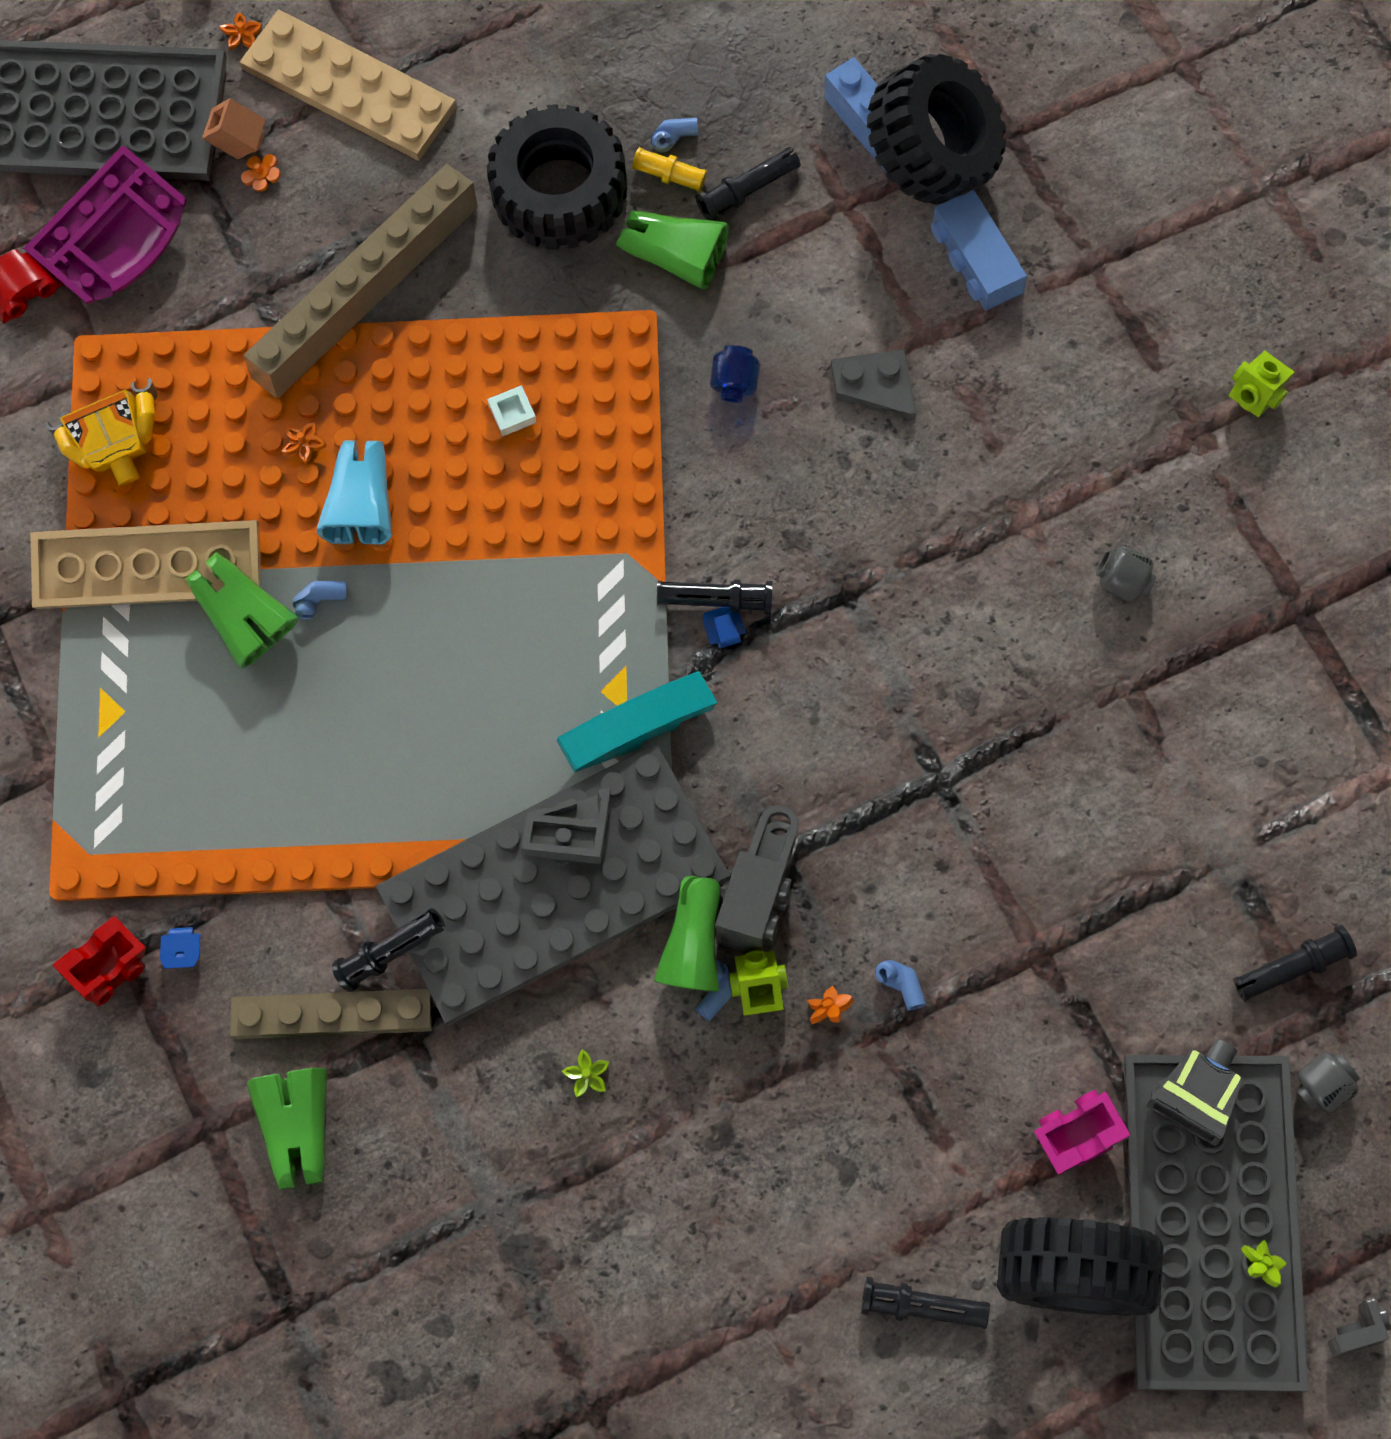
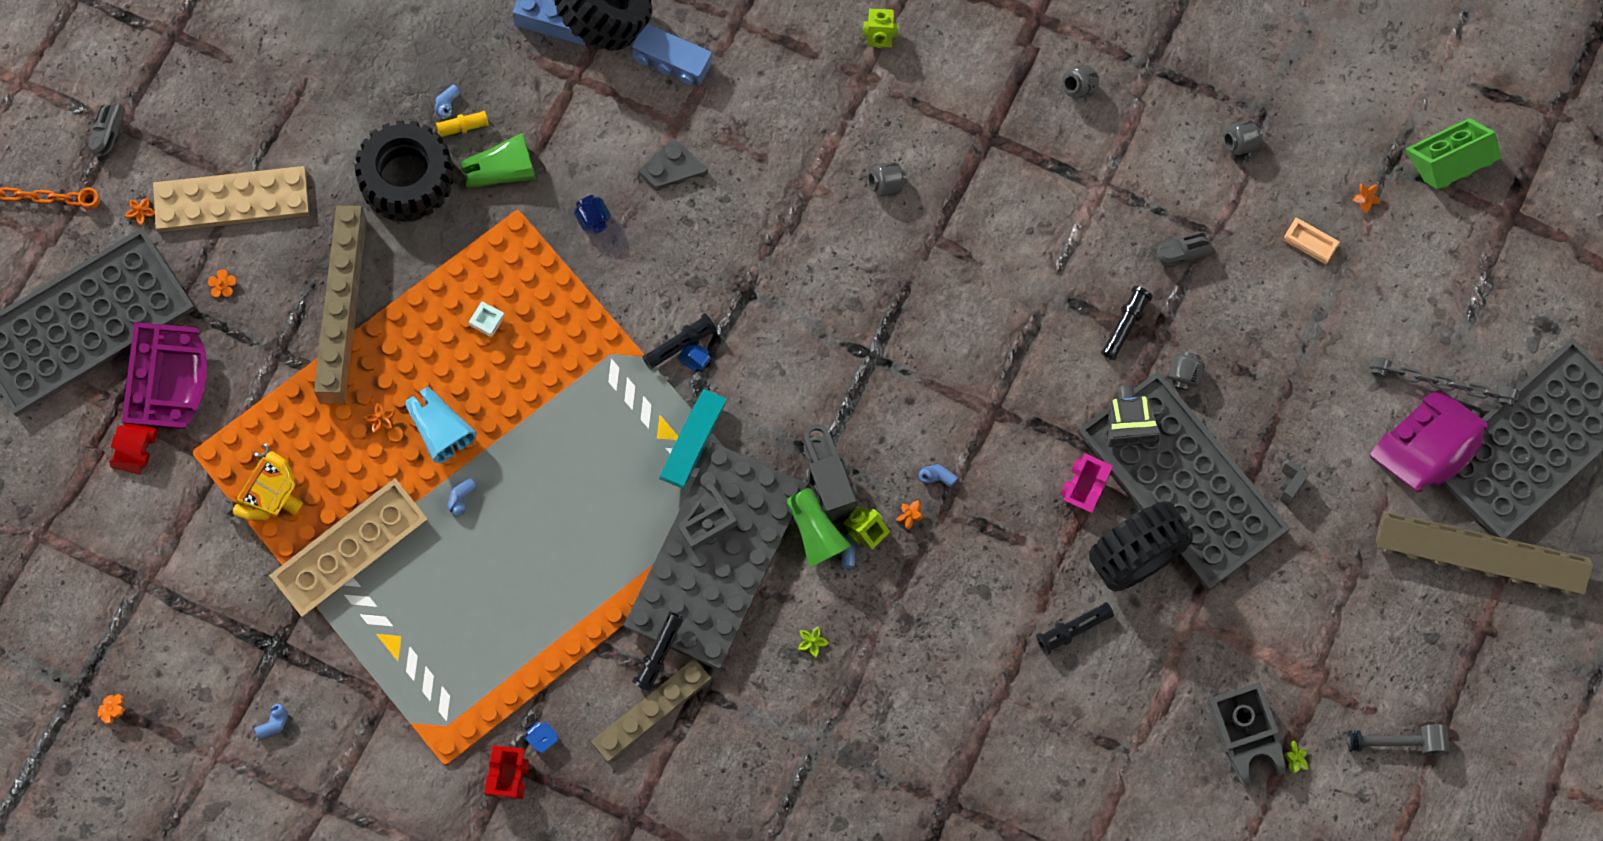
camera: 45 degrees left, 0 degrees up
bright green piece [185,552,299,669] -> none
nougat brick [202,98,266,159] -> none
bright green piece [246,1068,327,1190] -> none
black pin [695,146,801,221] -> none
lime plant [1241,1240,1287,1288] -> none

